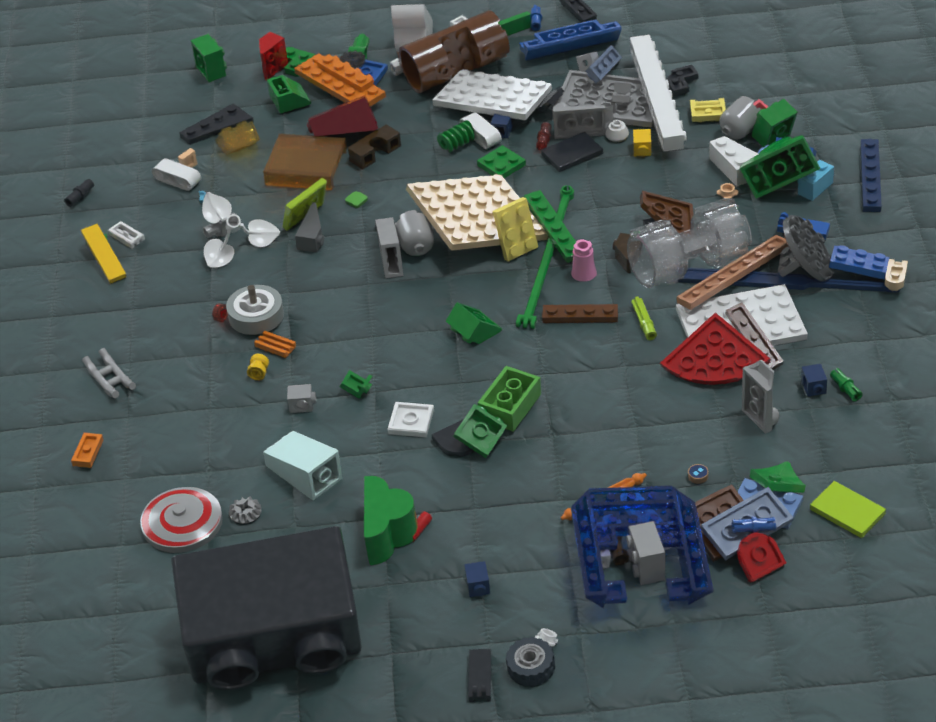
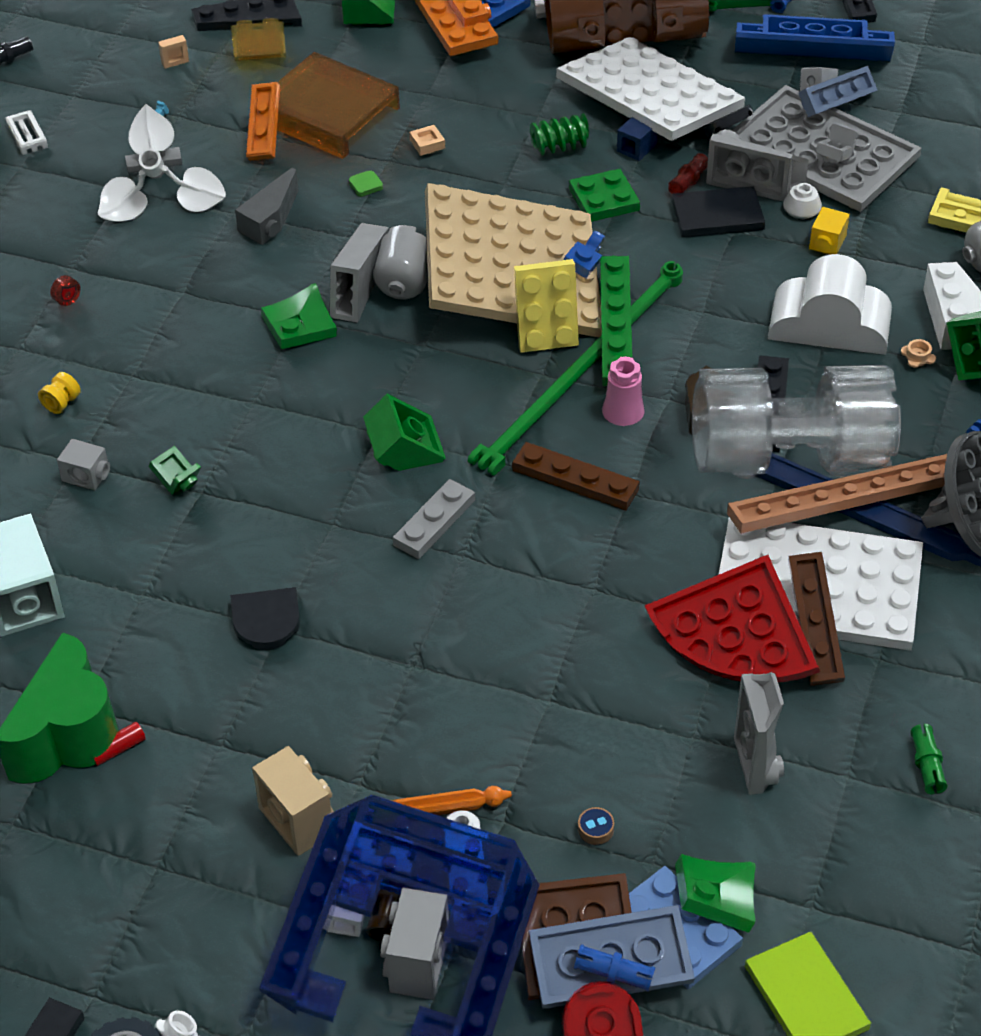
camera: 20 degrees right, 5 degrees up
white beam [152,159,201,191] -> none
wheel [226,285,284,335] -> none
orange tile [254,331,296,358] -> none
lime tile [283,178,327,231] -> none
dark red slope [307,95,378,136] -> none
dark brown arch [348,124,401,170] -> none
white tile [387,402,434,437] -> none
green plate [453,404,507,458] -> none
white beam [459,112,502,149] -> none
dark blue brick [464,561,490,597] -> none
bright green brick [478,366,541,432] -> none
white brick [630,35,687,152] -> none
lime axle [631,296,657,340] -> none
reddish brown plate [640,191,696,244] -> none
black plate [666,65,698,96] -> none
dark blue brick [801,364,827,397] -> none
none -> orange tile [246,82,280,161]
none -> tan brick [252,746,335,856]
none -> green plate [261,283,337,349]
none -> light grey plate [393,479,475,559]
none -> light nougat plate [409,125,445,156]
none -> blue plate [563,230,605,279]
none -> white brick [767,254,892,355]

